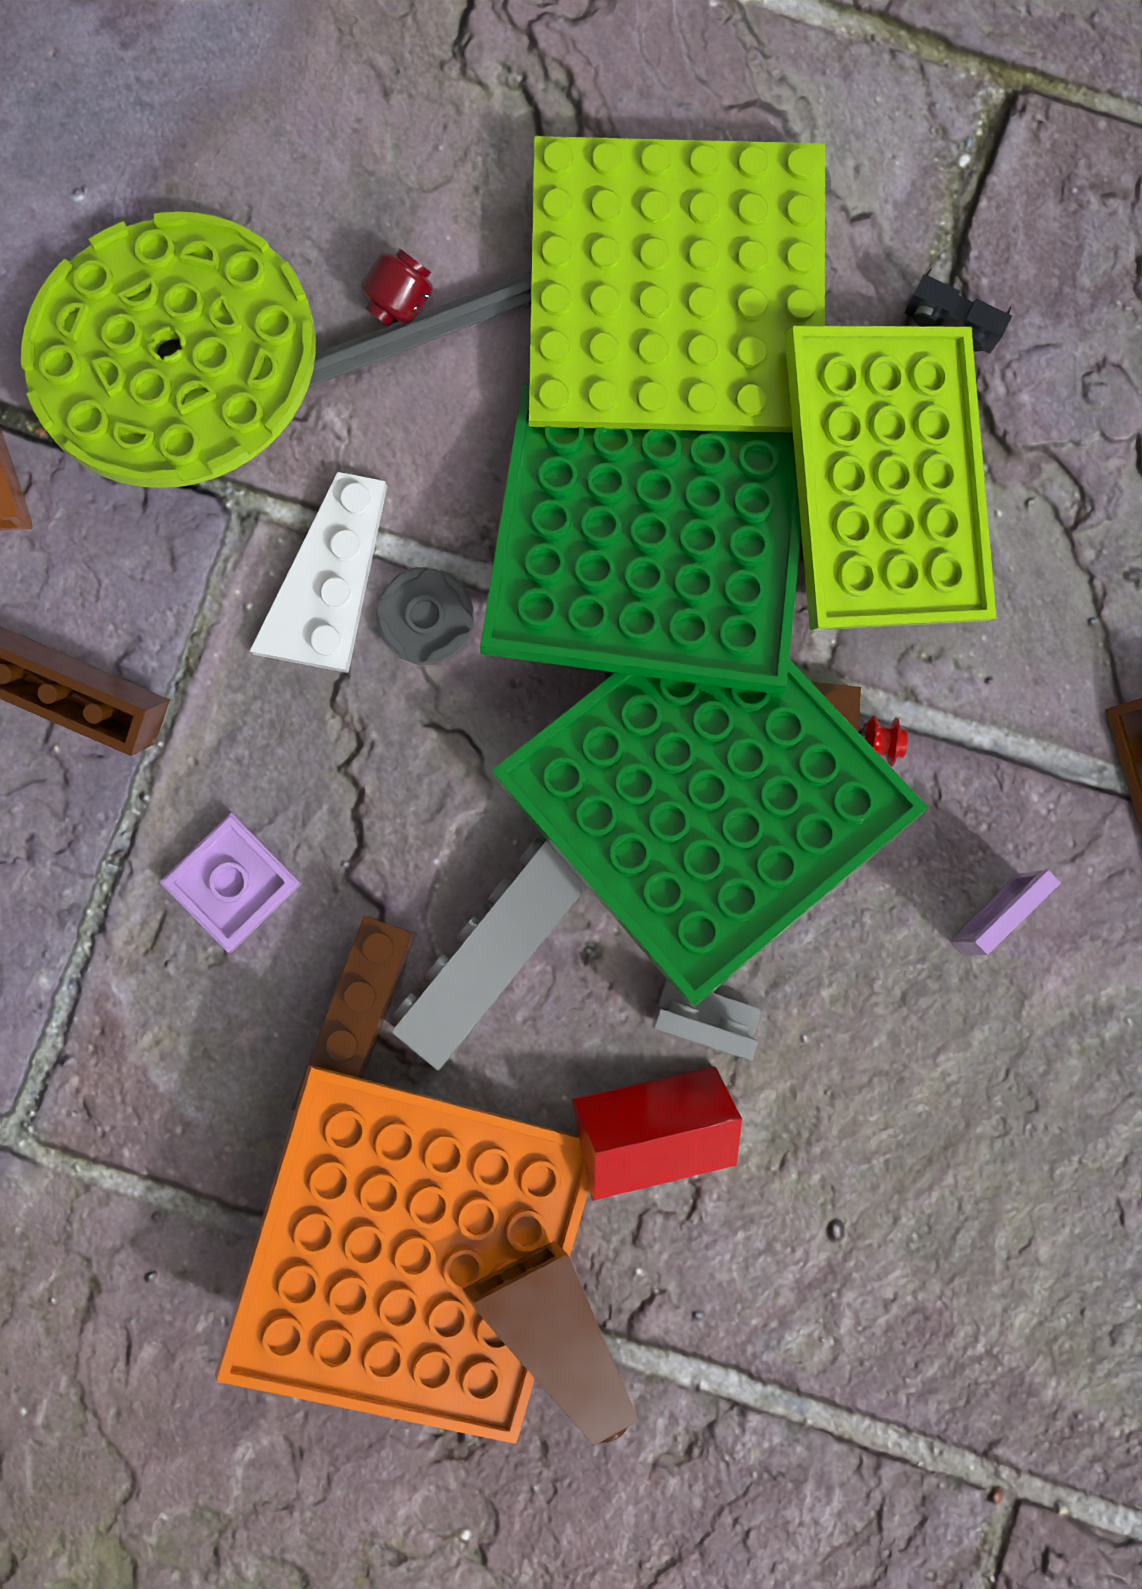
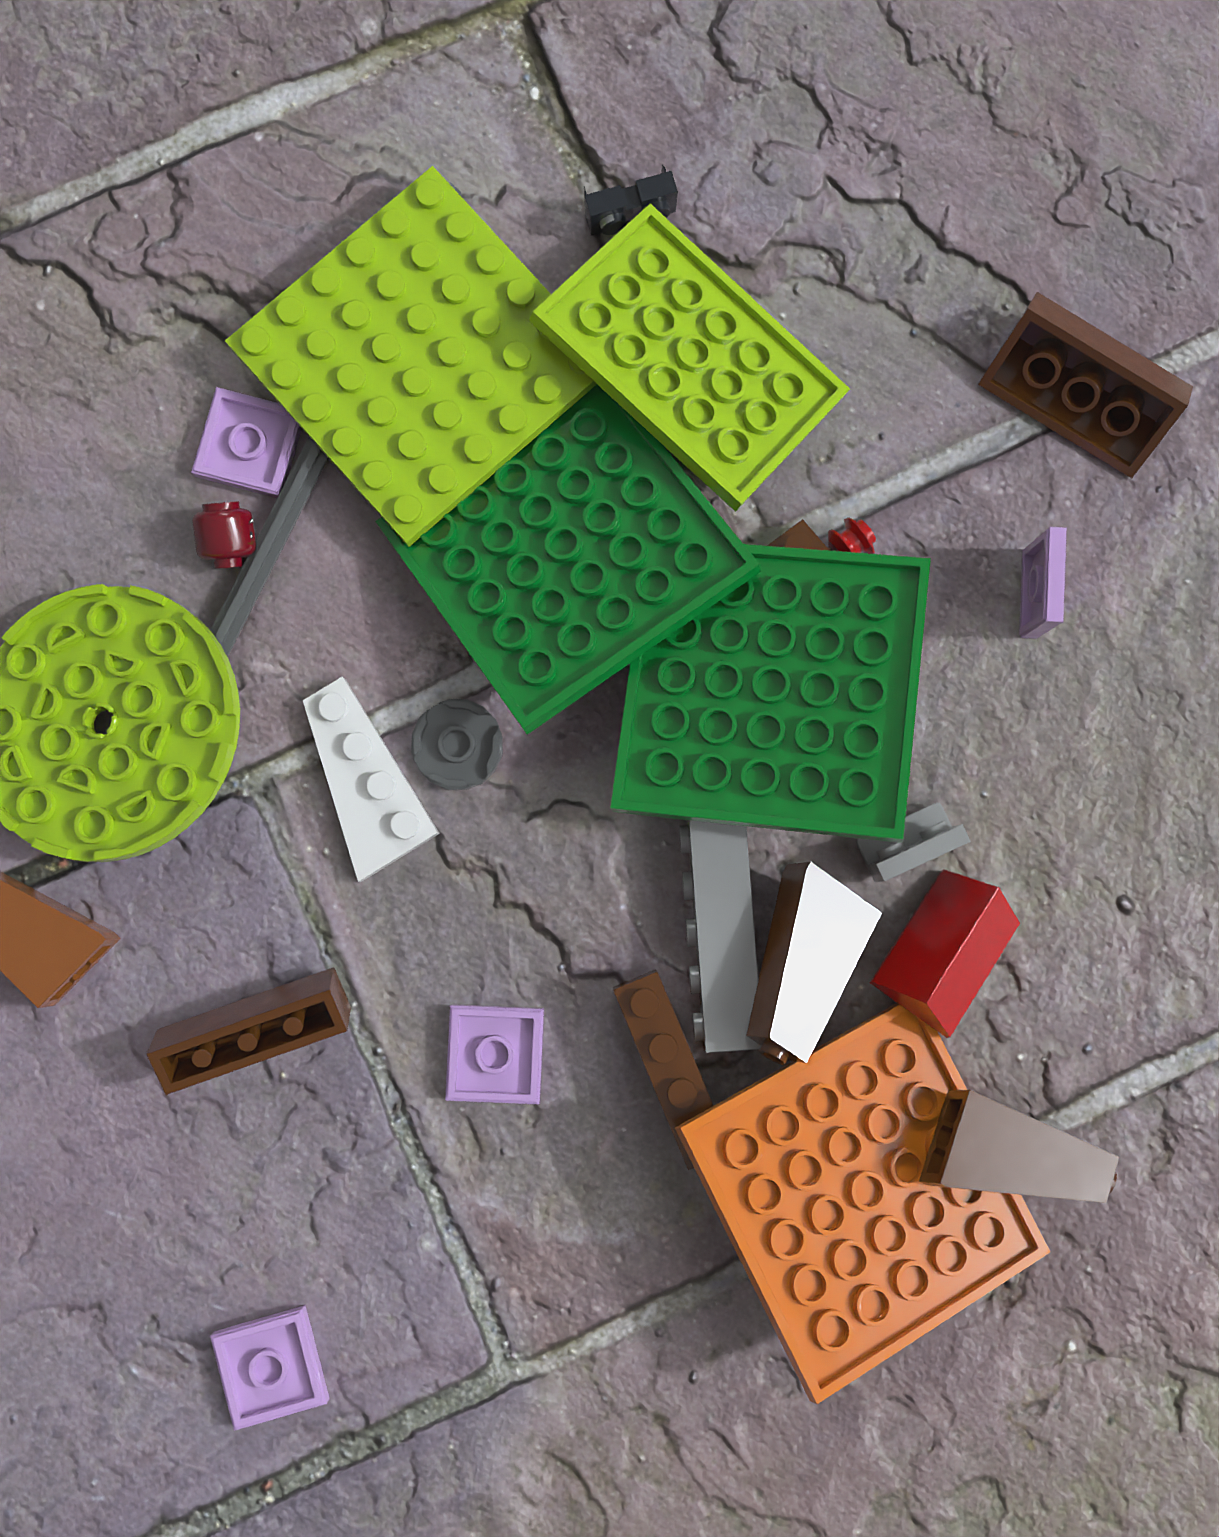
camera: 40 degrees left, 0 degrees up
none -> lavender tile [191,387,302,498]
none -> slope [746,862,881,1065]

